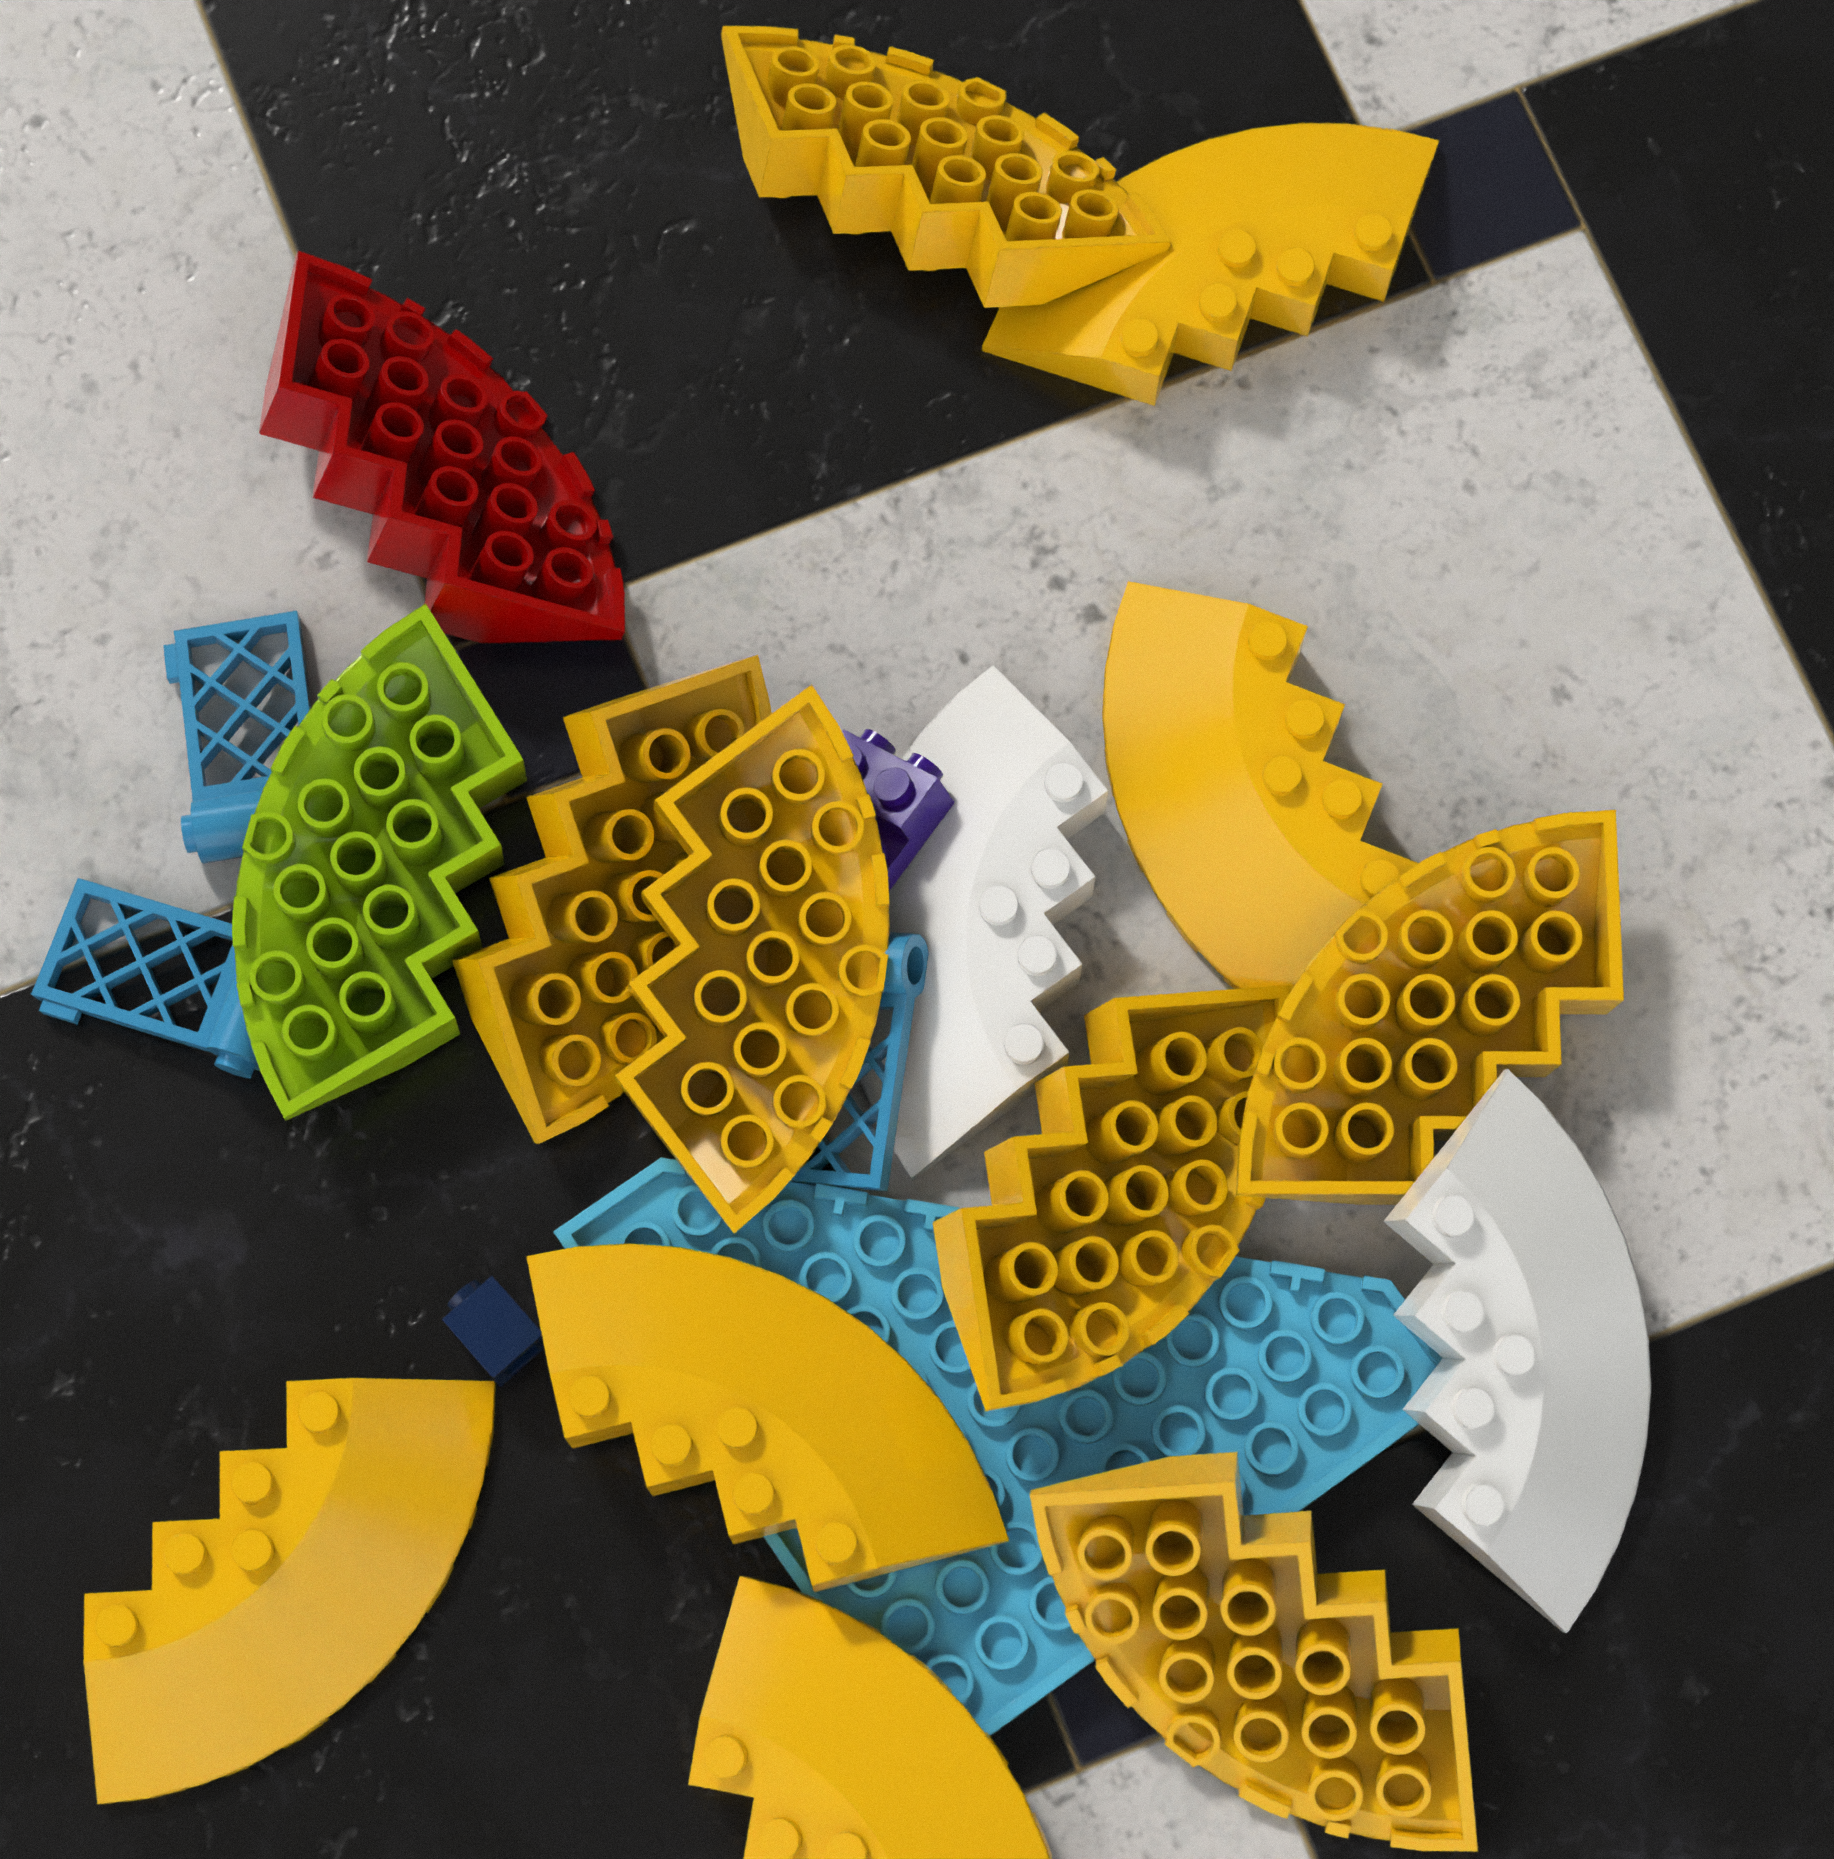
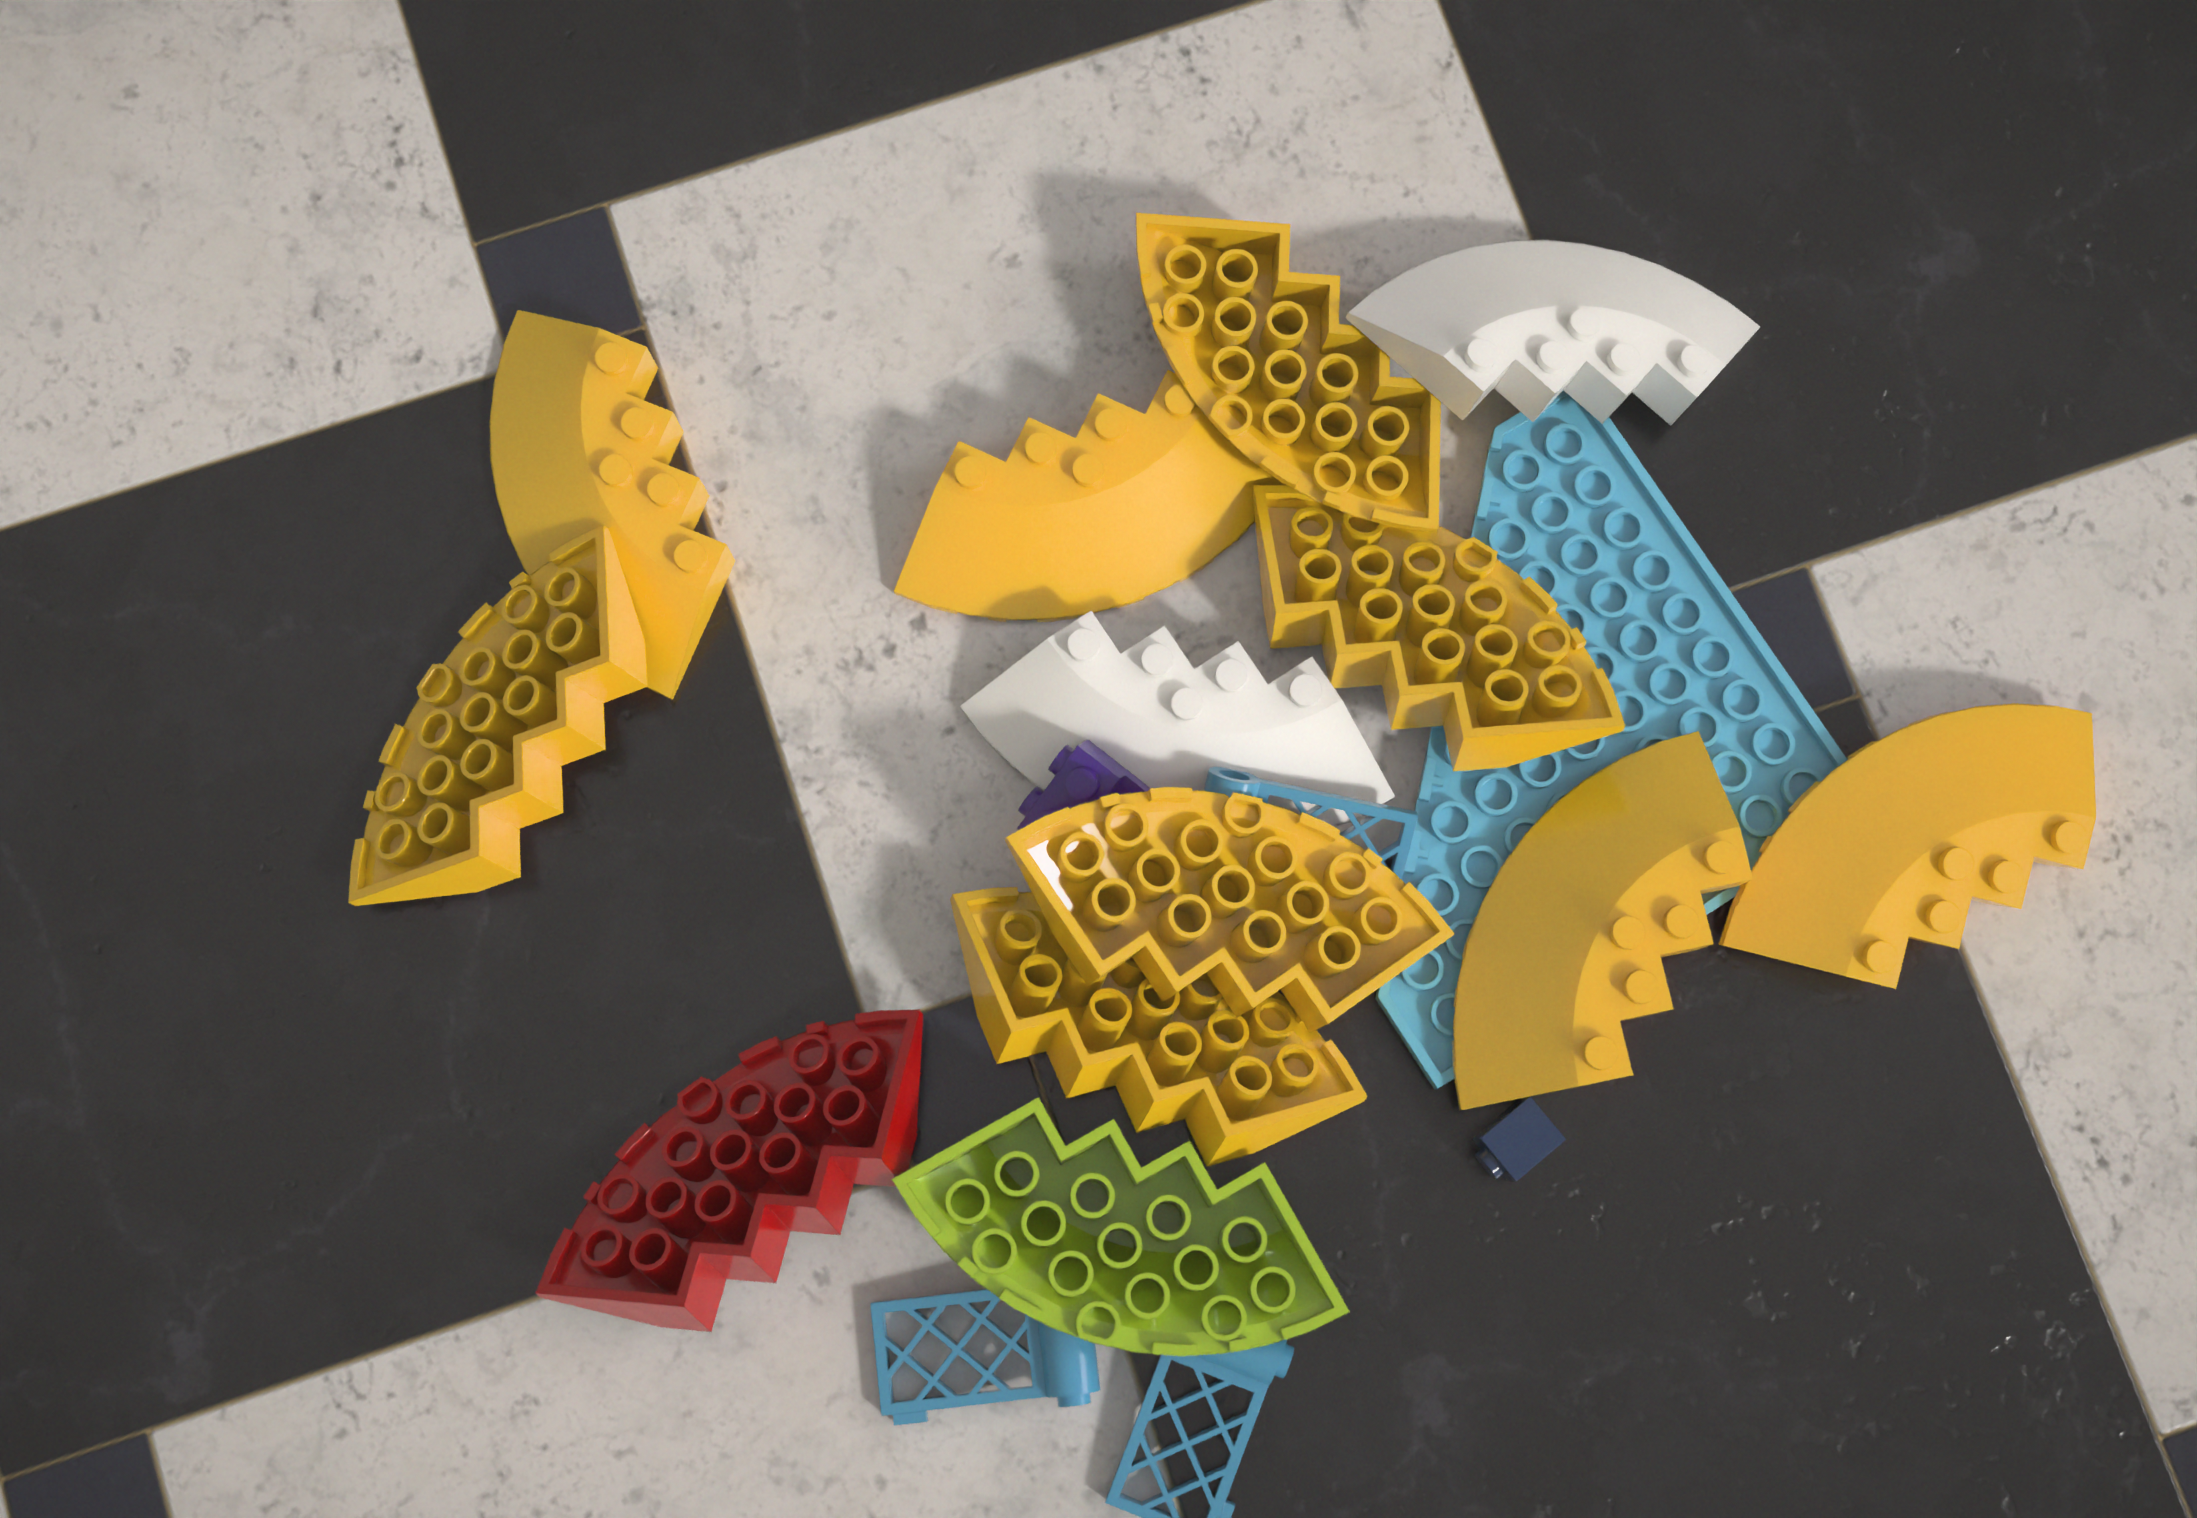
camera: 90 degrees left, 5 degrees up
yellow brick [84,1378,496,1805] -> none
yellow brick [1030,1452,1478,1851] -> none

